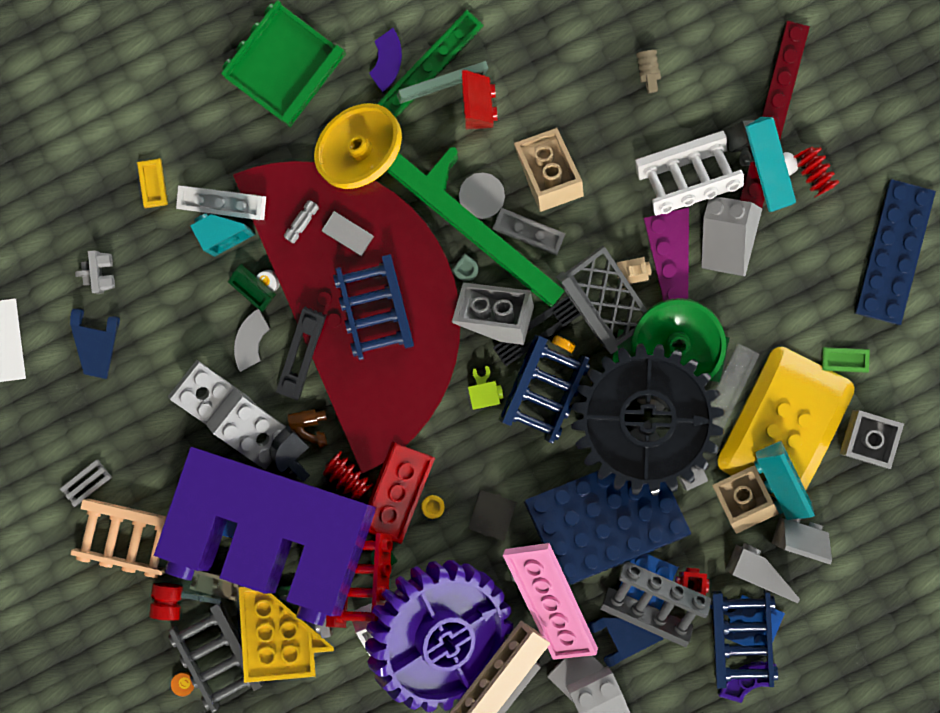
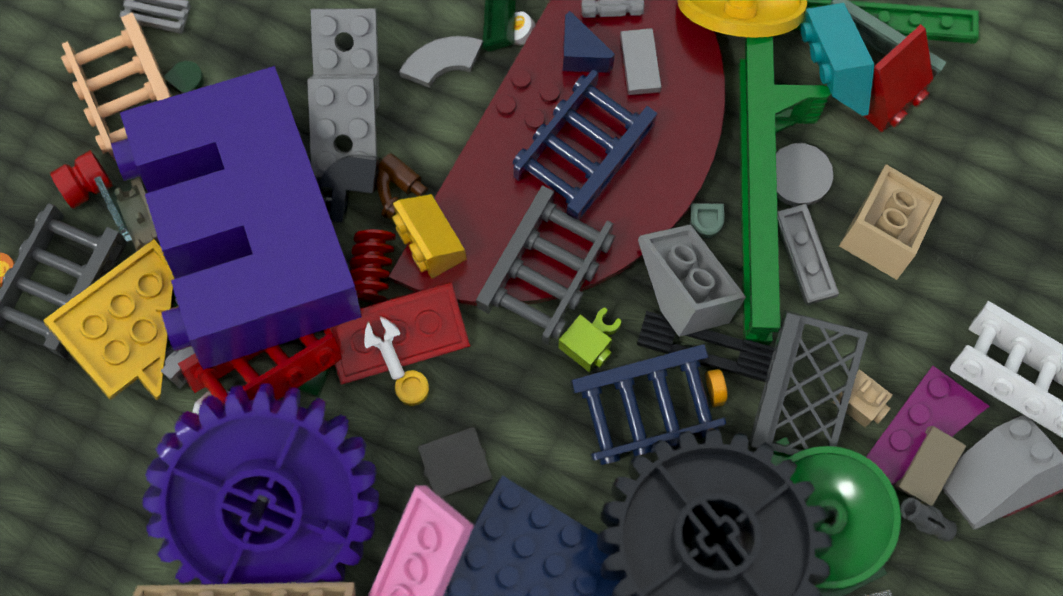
camera: 55 degrees right, 15 degrees down
black container [276,306,327,400] -> none
none -> dark green tile [163,61,204,94]
none -> white bar [365,316,405,380]
none -> yellow slope [392,194,467,279]
none -> dark grey fence [476,185,615,345]
none -> dark blue slope [563,11,615,73]
none -> teal slope [801,3,874,116]
none -> dark tan hinge [894,426,966,506]
none -> dark grey pin [900,498,957,542]

